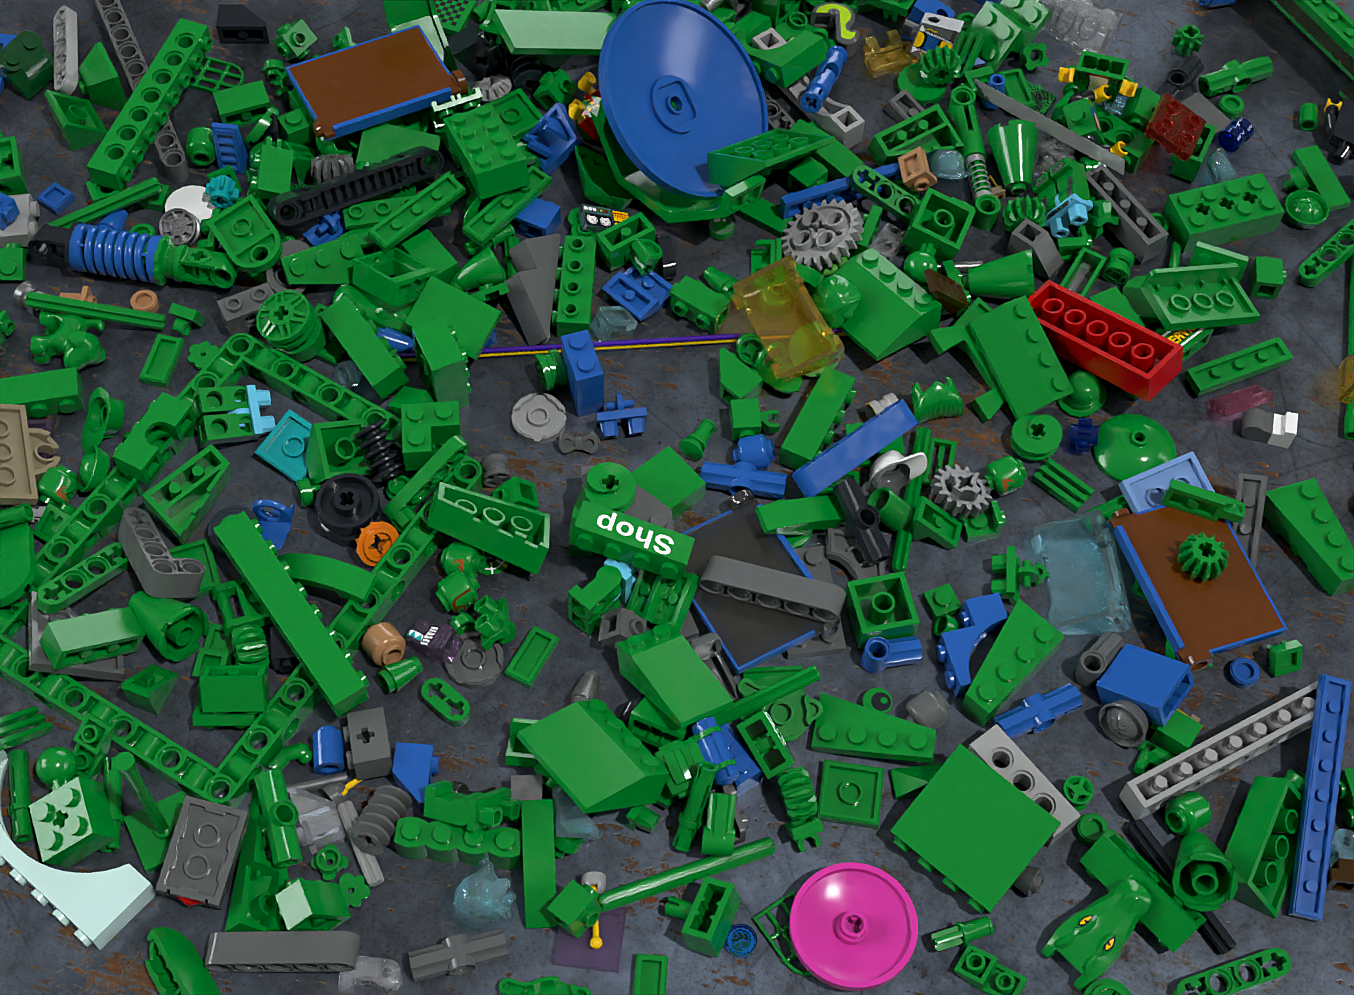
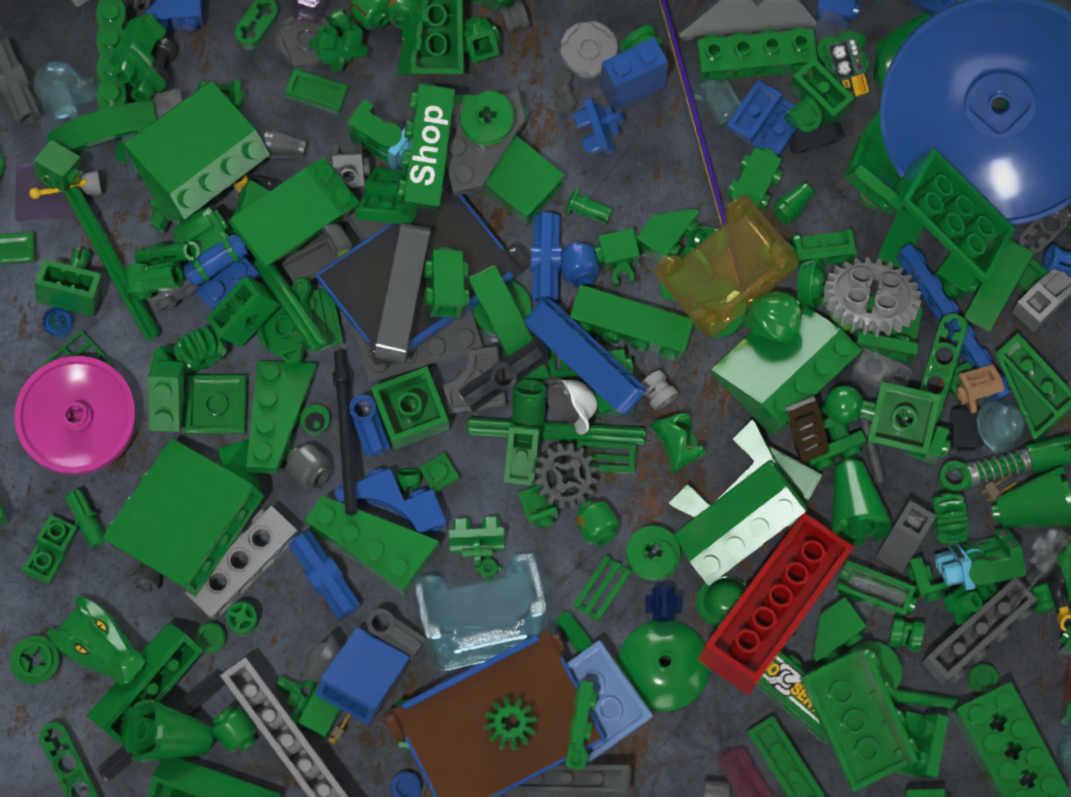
camera: 85 degrees right, 15 degrees up
none -> green brick [148,361,185,432]
none -> black bar [332,350,357,515]
none -> green brick [424,247,469,318]

